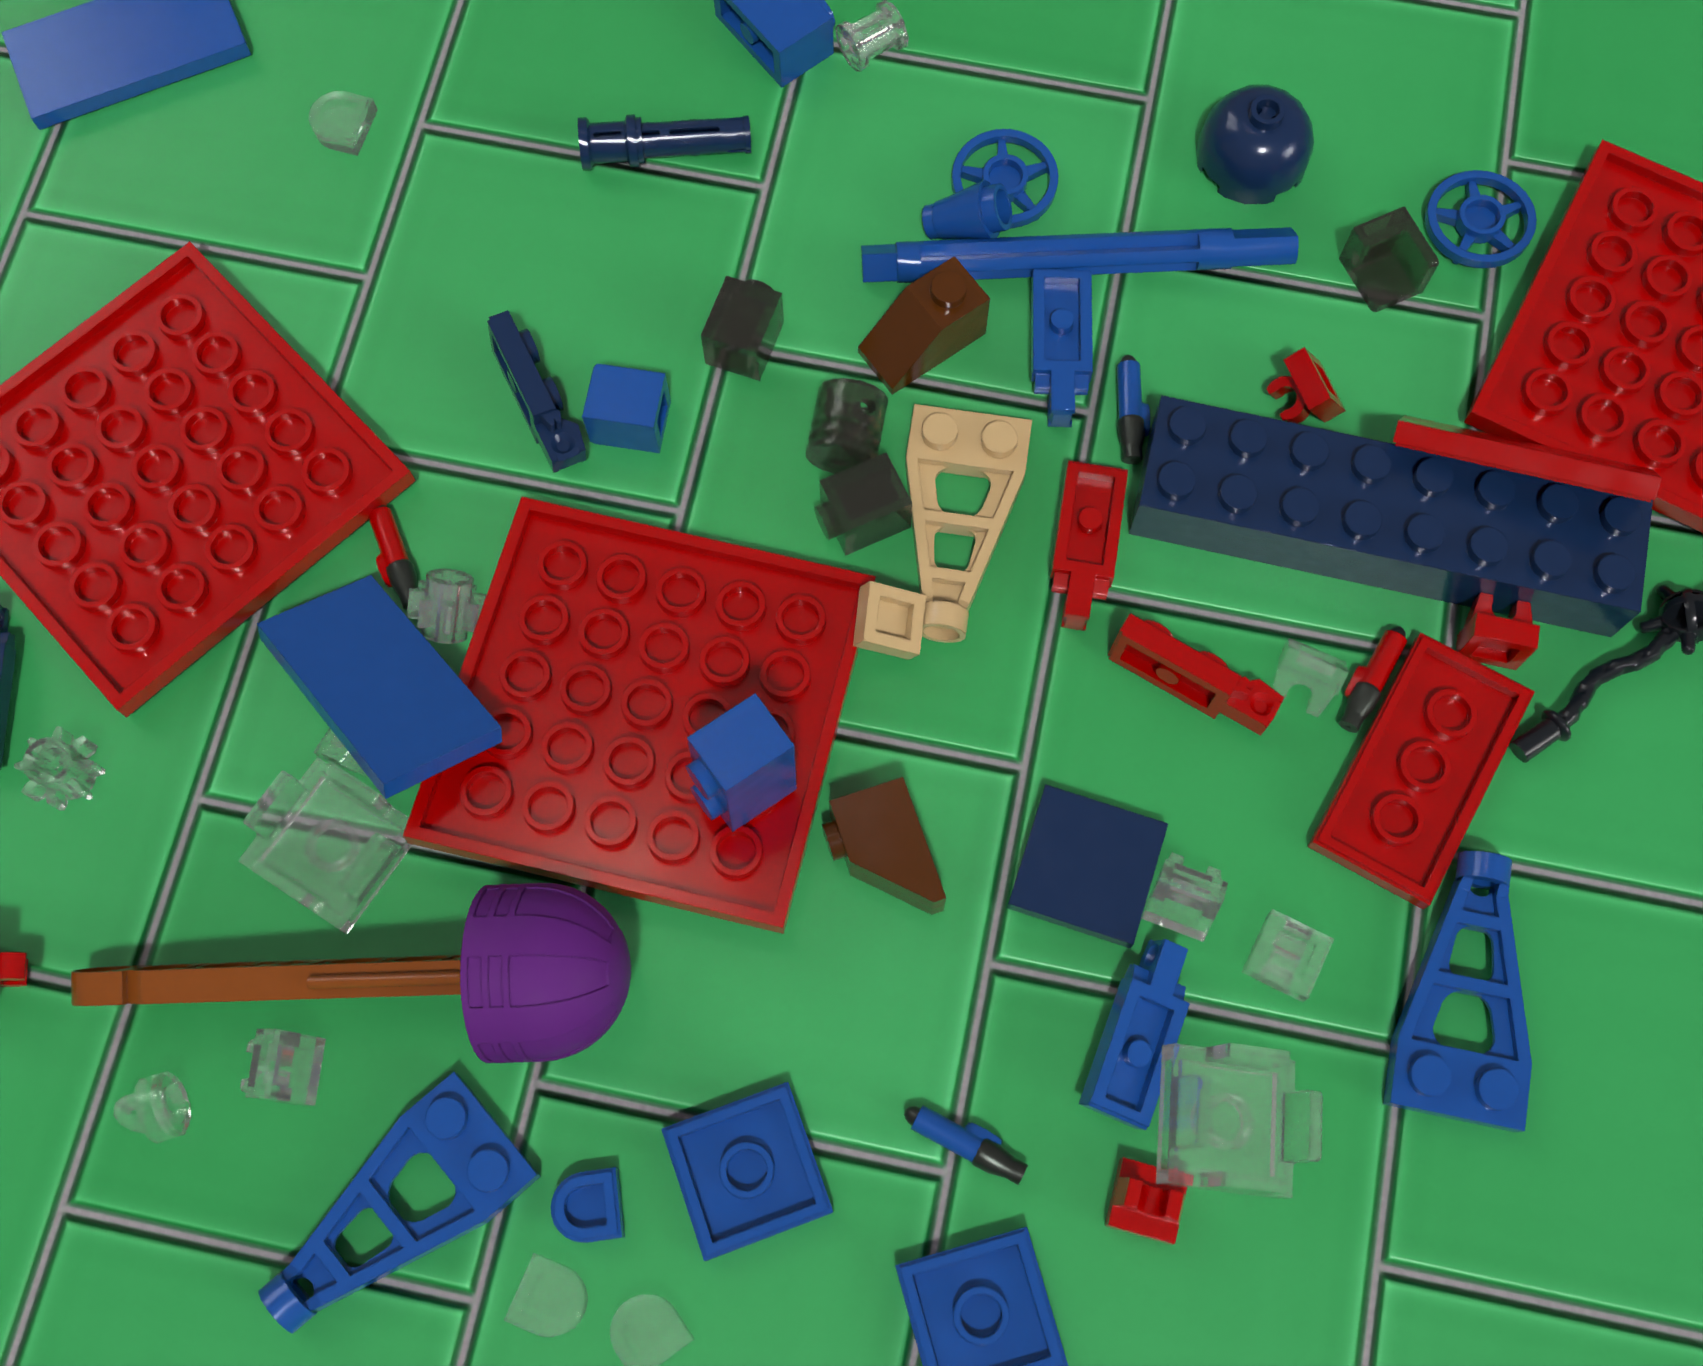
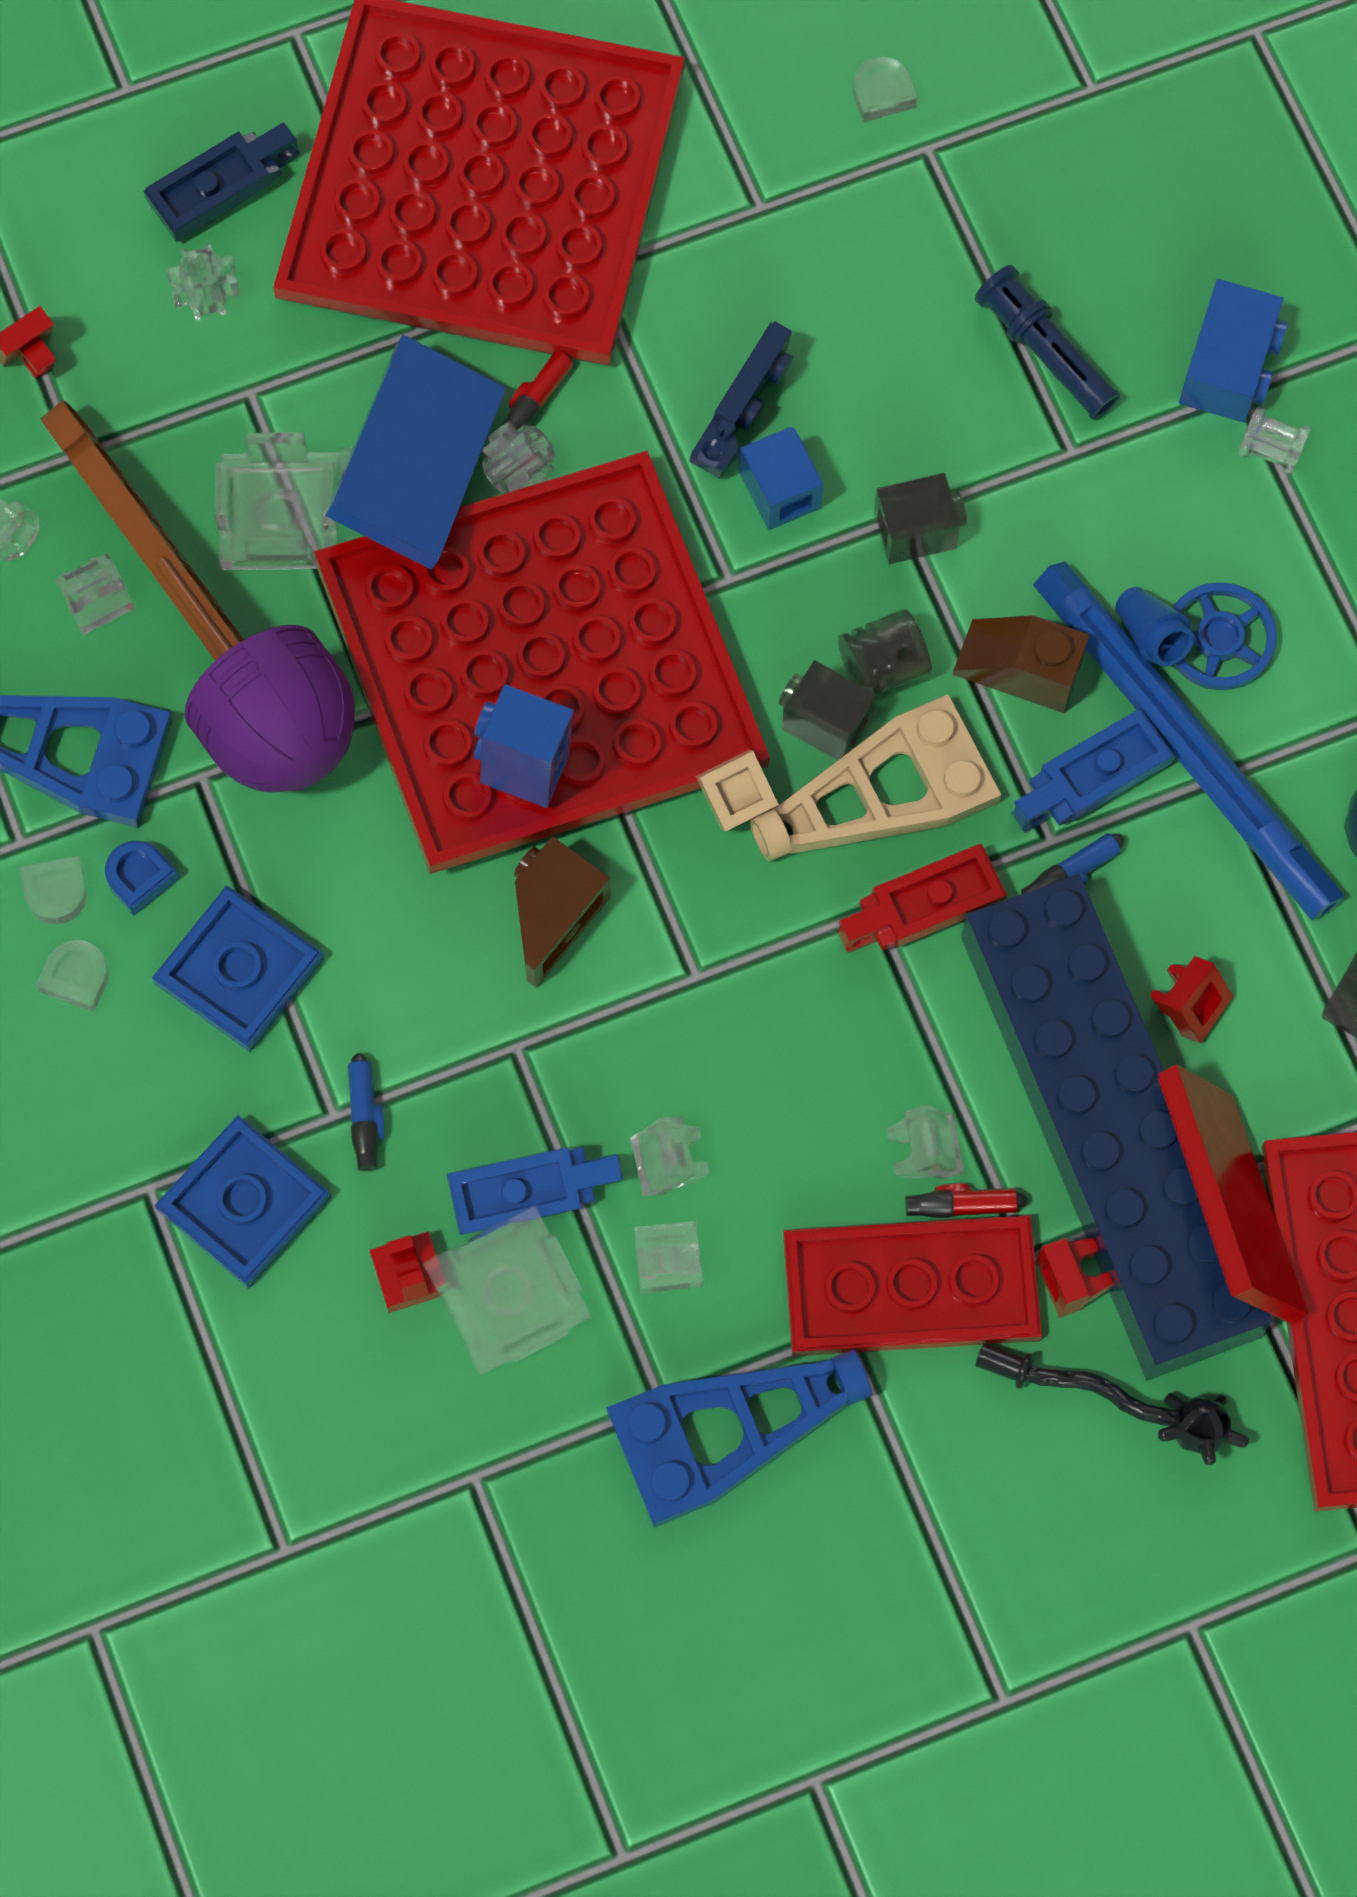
camera: 55 degrees right, 0 degrees up
dark blue tile [1007,784,1168,948] -> none
red hinge [1108,613,1284,736] -> none

